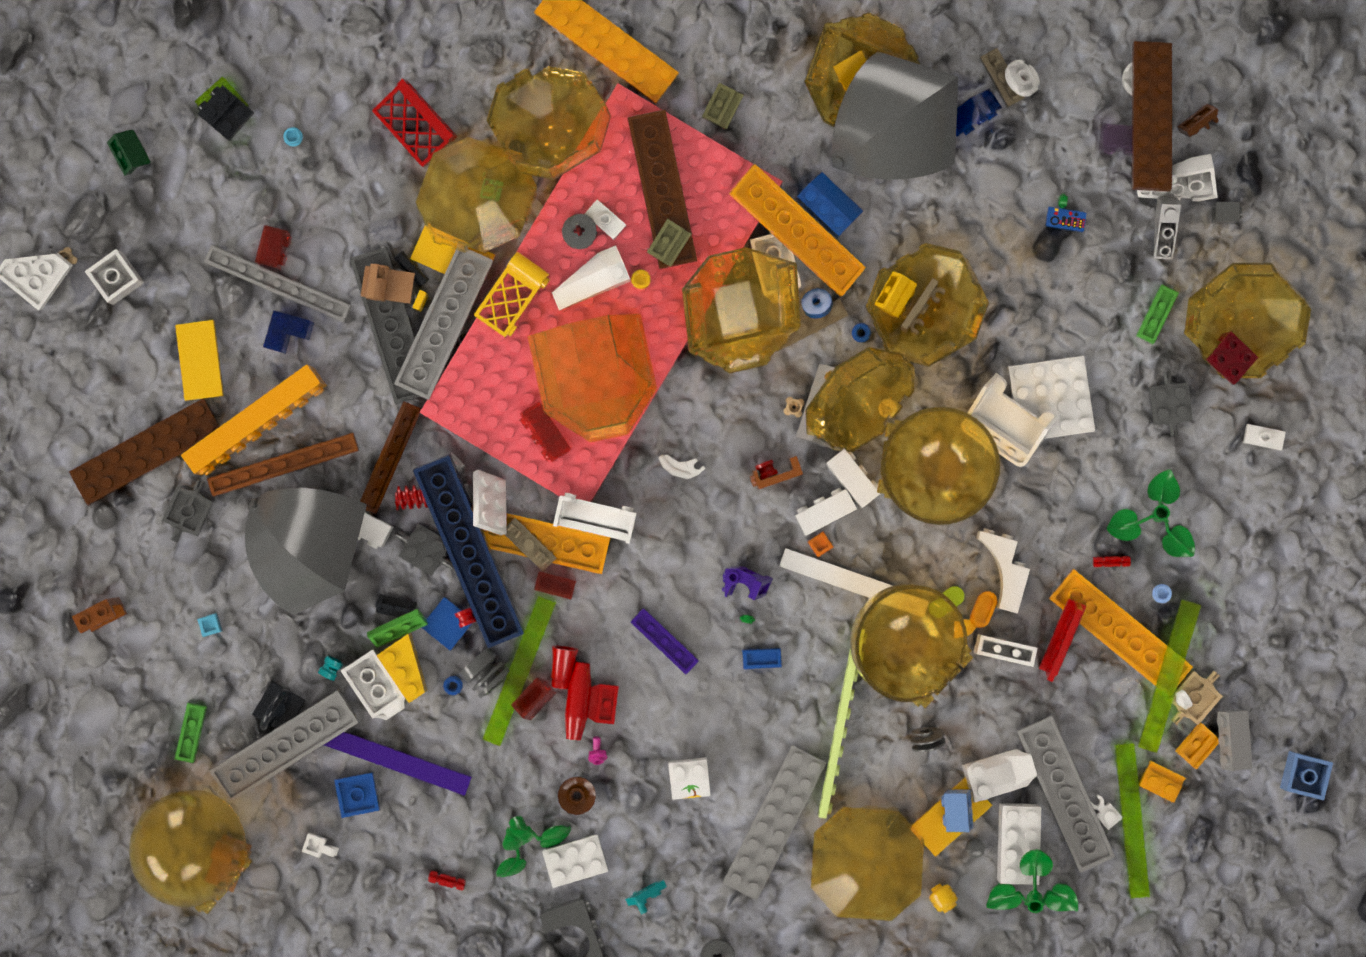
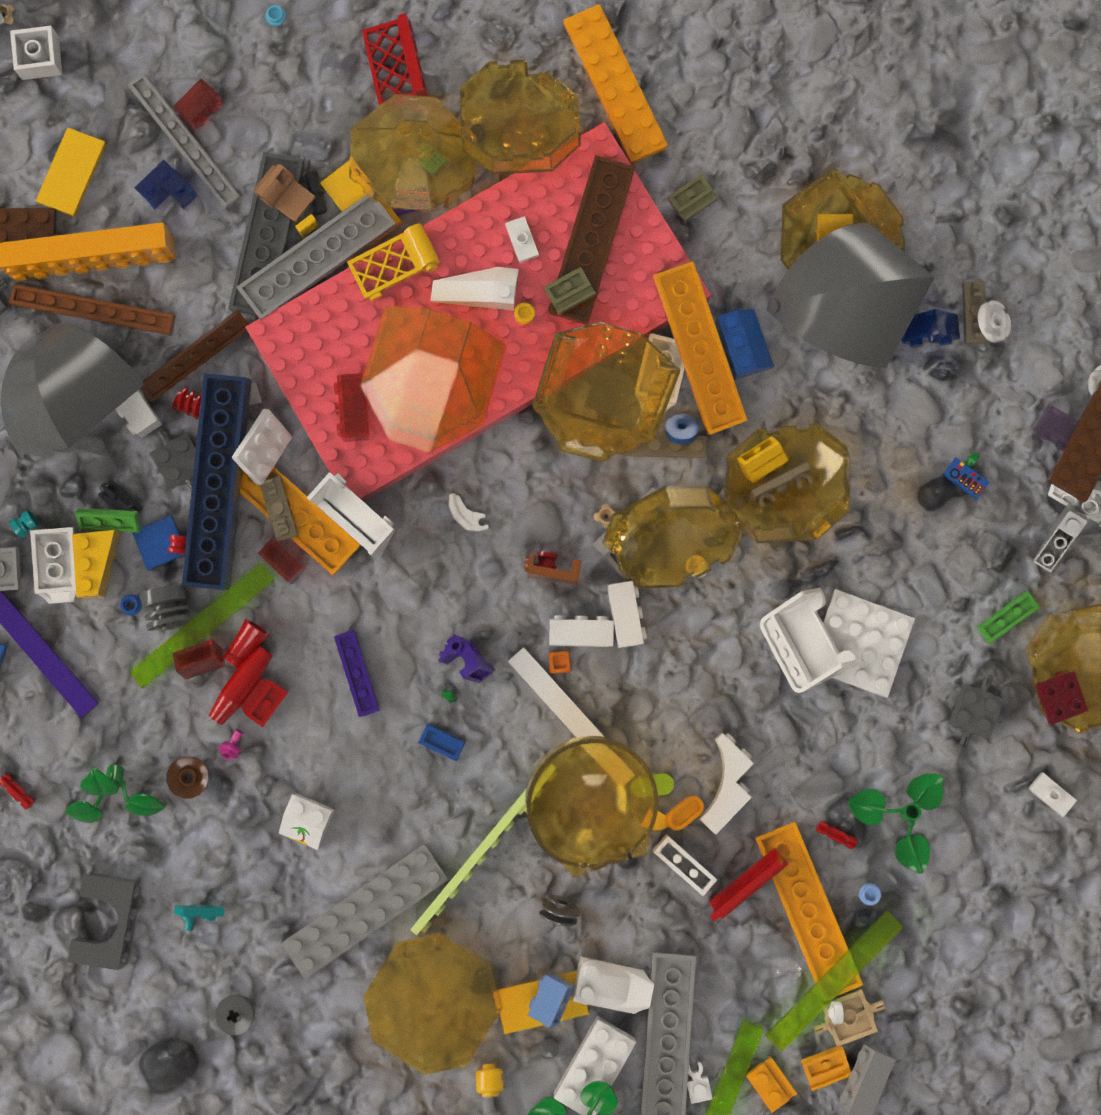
camera: 30 degrees right, 5 degrees down
white plate [542,834,608,888] -> none
dark grey piece [562,214,597,250] -> none
blue plate [852,323,871,343] -> none
clear yellow windscreen [877,407,1000,525] -> none

